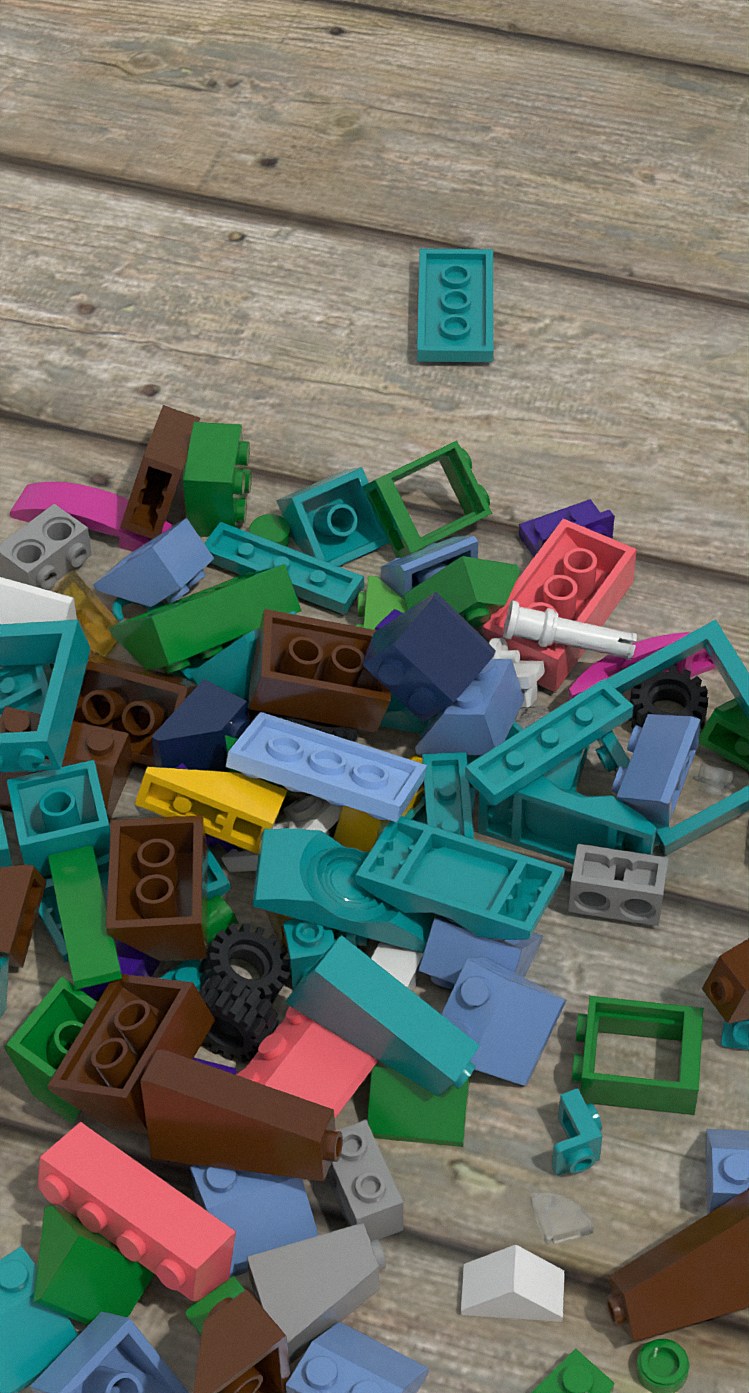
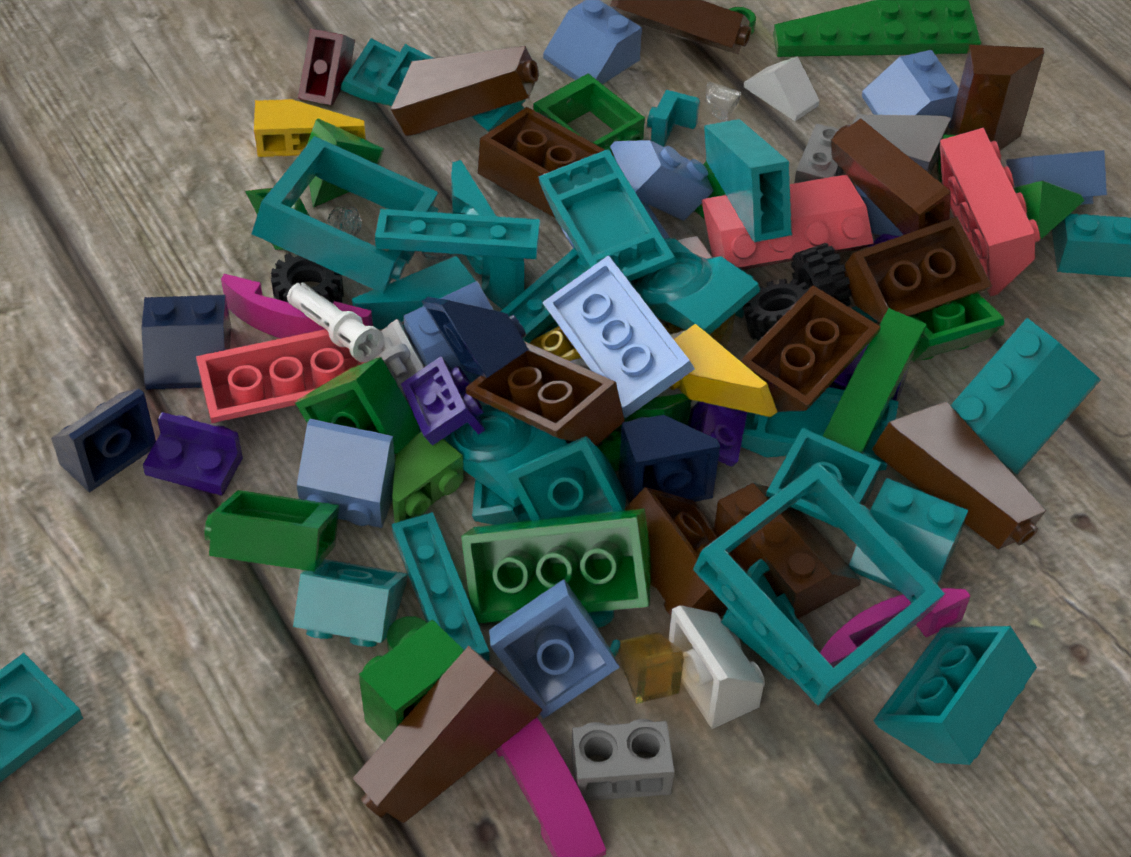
camera: 140 degrees left, 0 degrees up
light grey brick [568,844,669,926] -> none
medium blue slope [612,714,700,826] -> none
none -> dark blue slope [51,389,156,493]
none -> dark blue slope [141,295,231,390]
none -> reddish brown slope [478,107,613,219]

